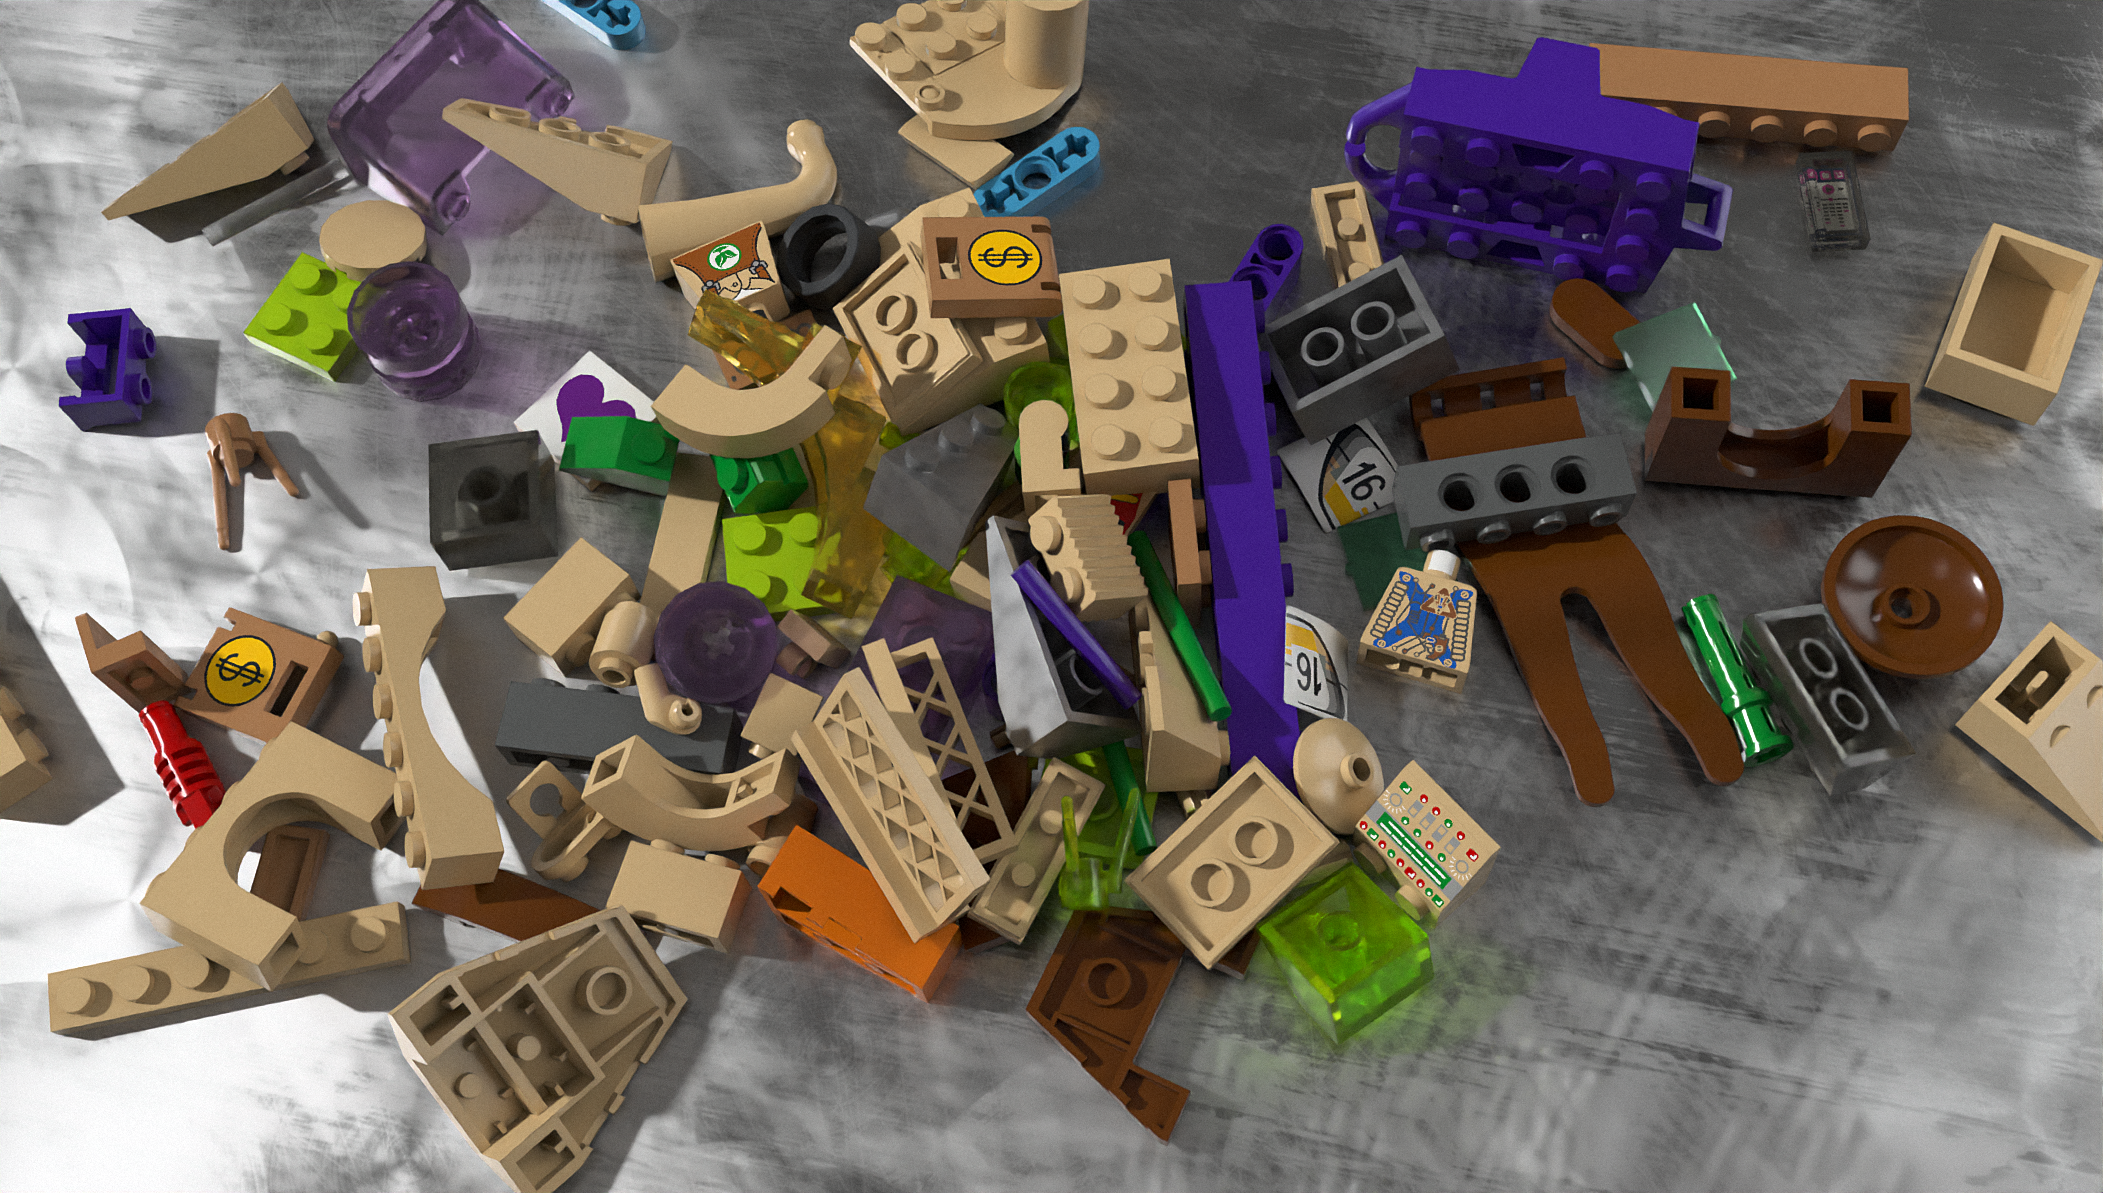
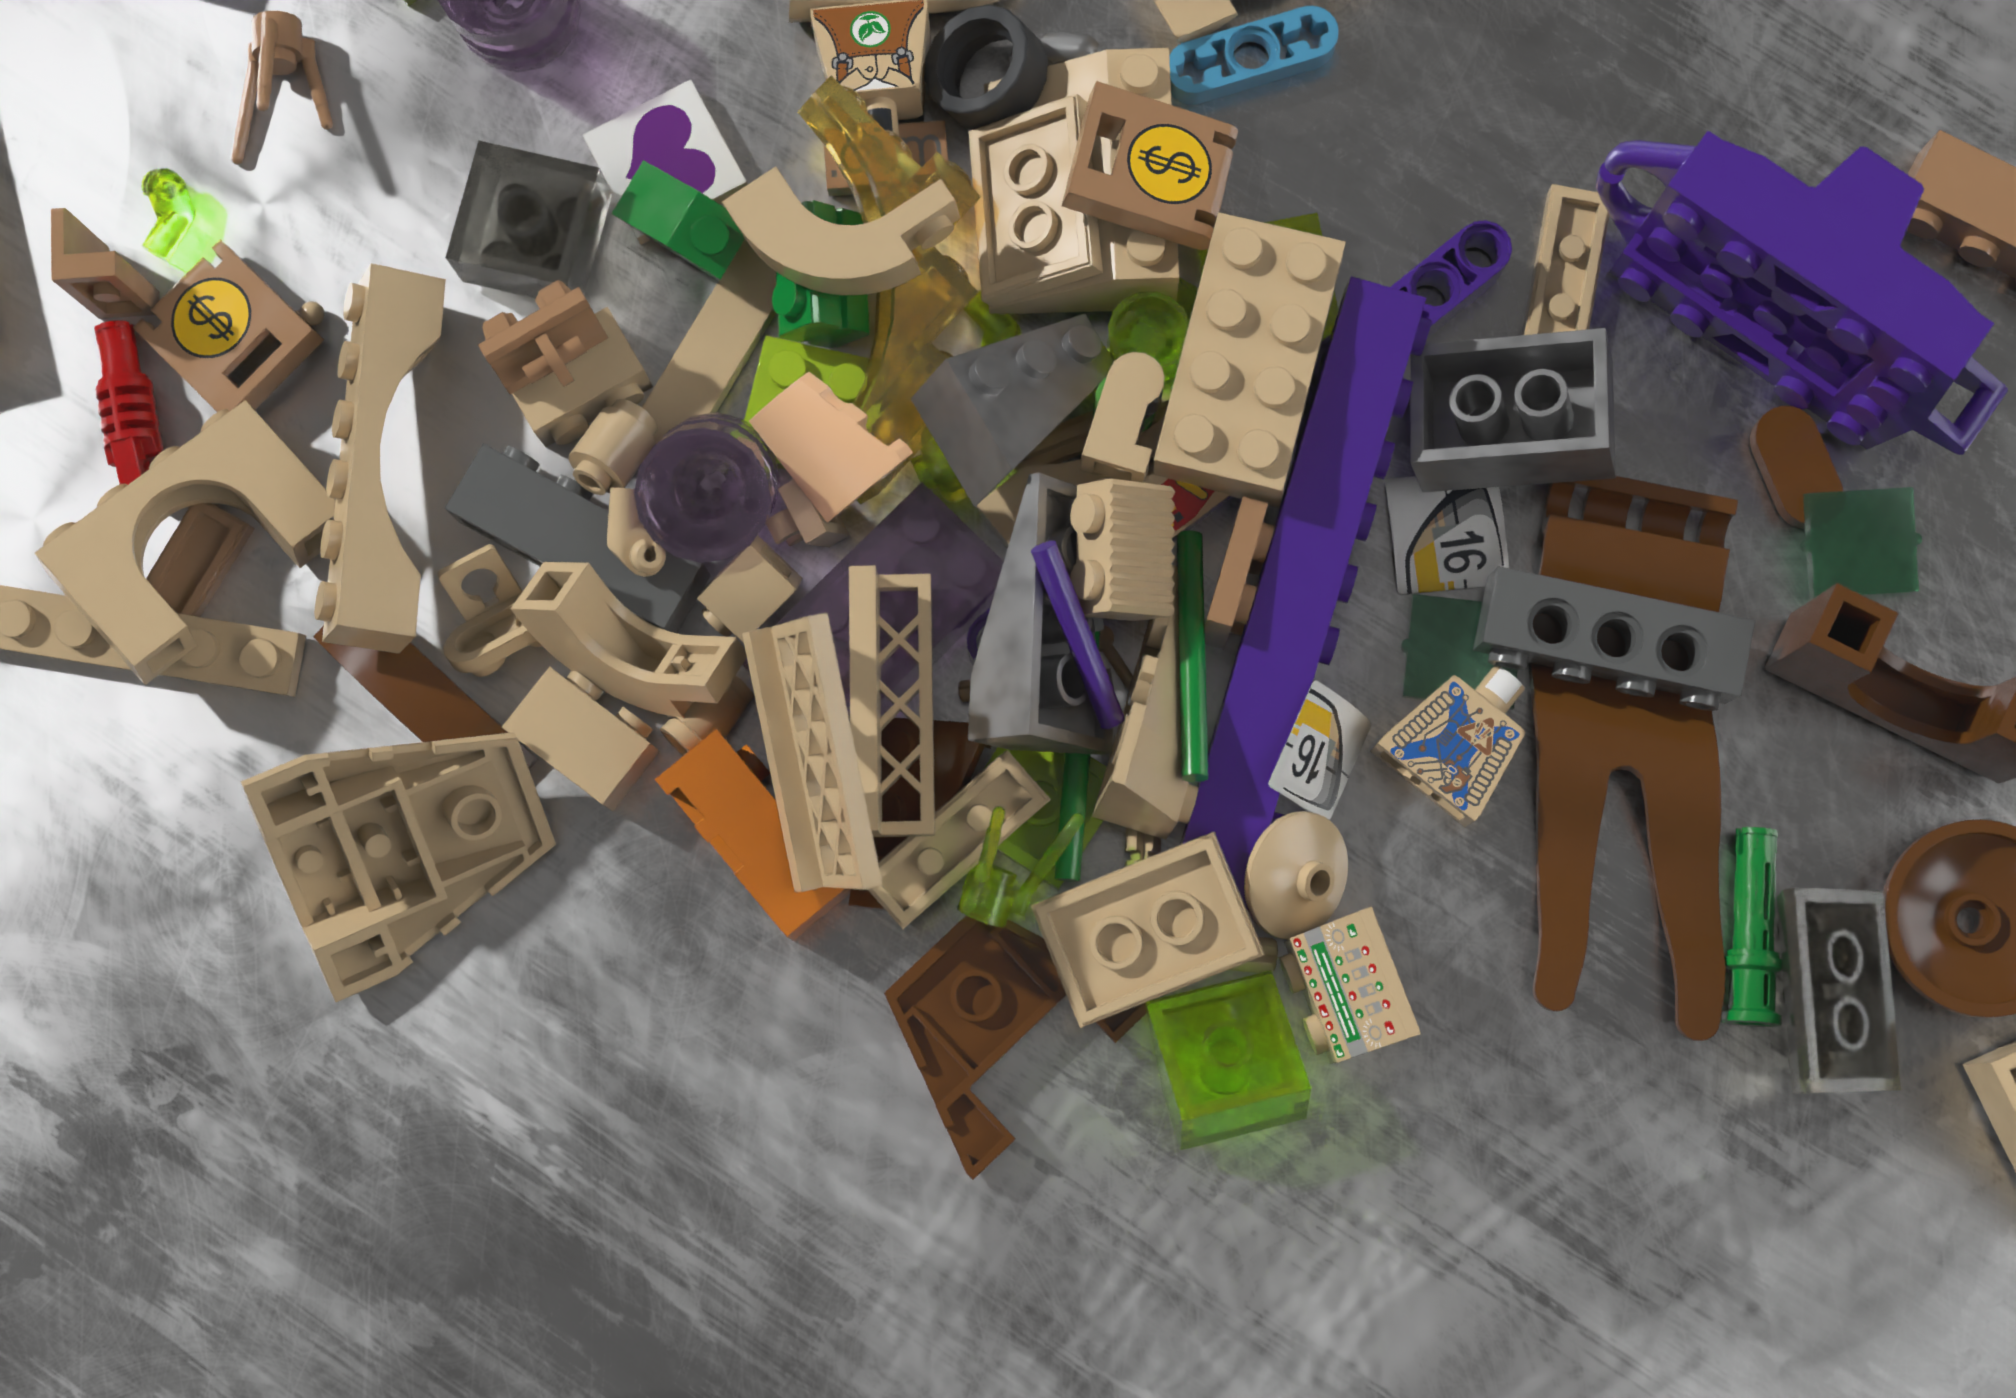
camera: 20 degrees right, 15 degrees up
none -> clear neon green arm [141,168,196,262]
none -> medium nougat hips [478,280,609,395]
none -> light nougat slope [749,372,913,523]

